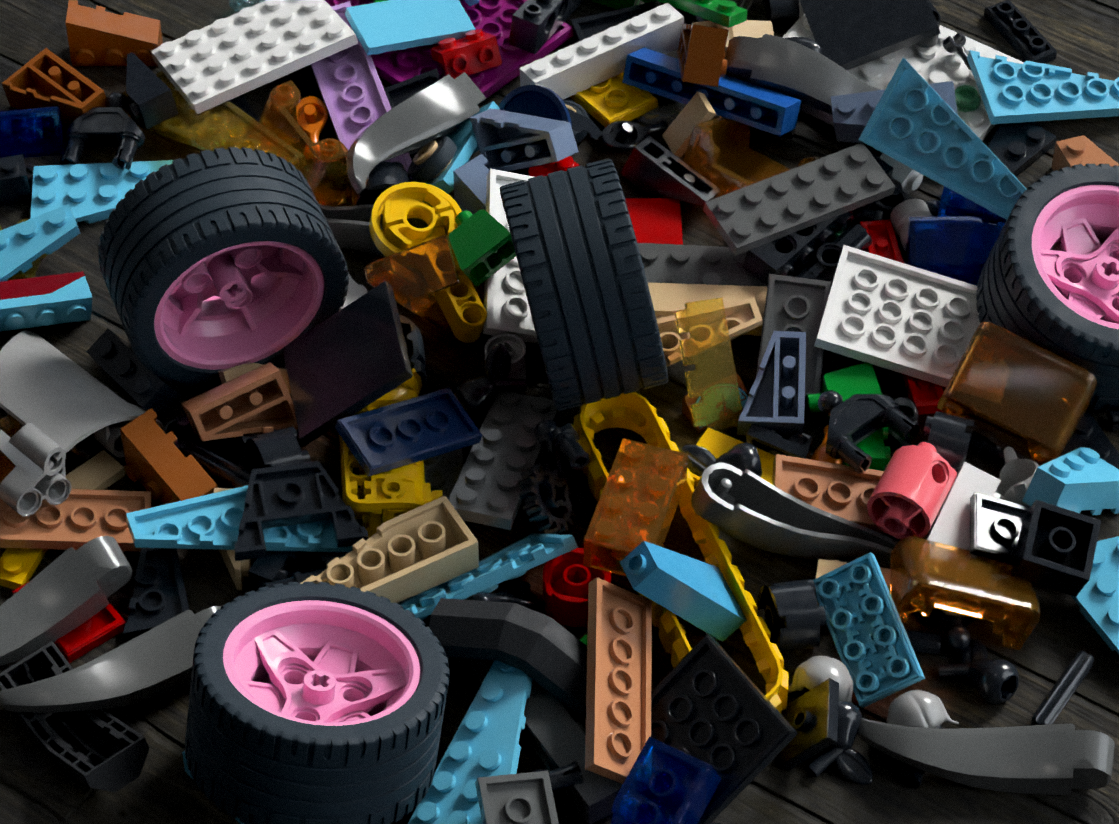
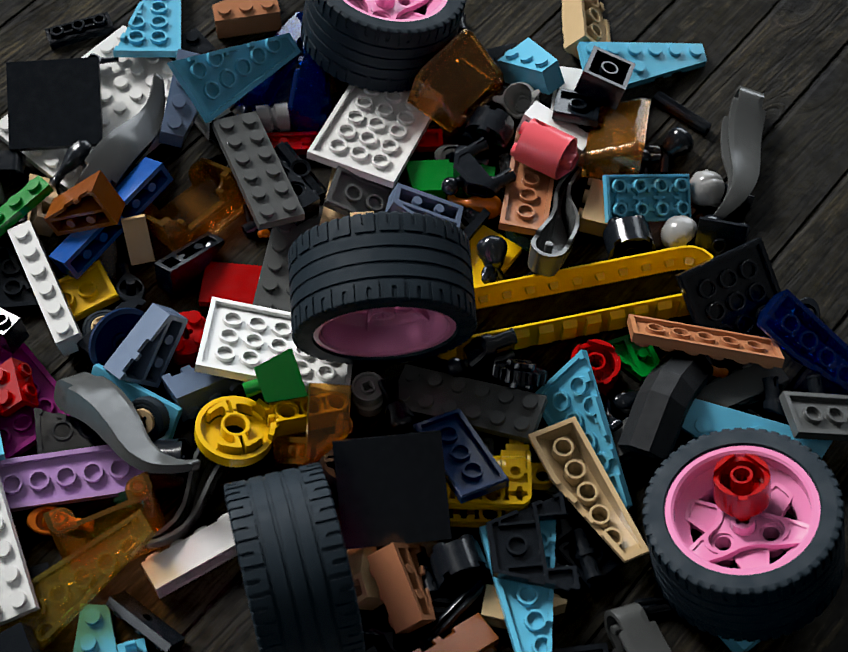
camera: 85 degrees left, 10 degrees up
clear orange brick [583,438,688,576] -> none
dark azure slope [620,541,747,641] -> none
clear green plate [955,85,981,113] -> none
none -> red brick [713,453,771,521]

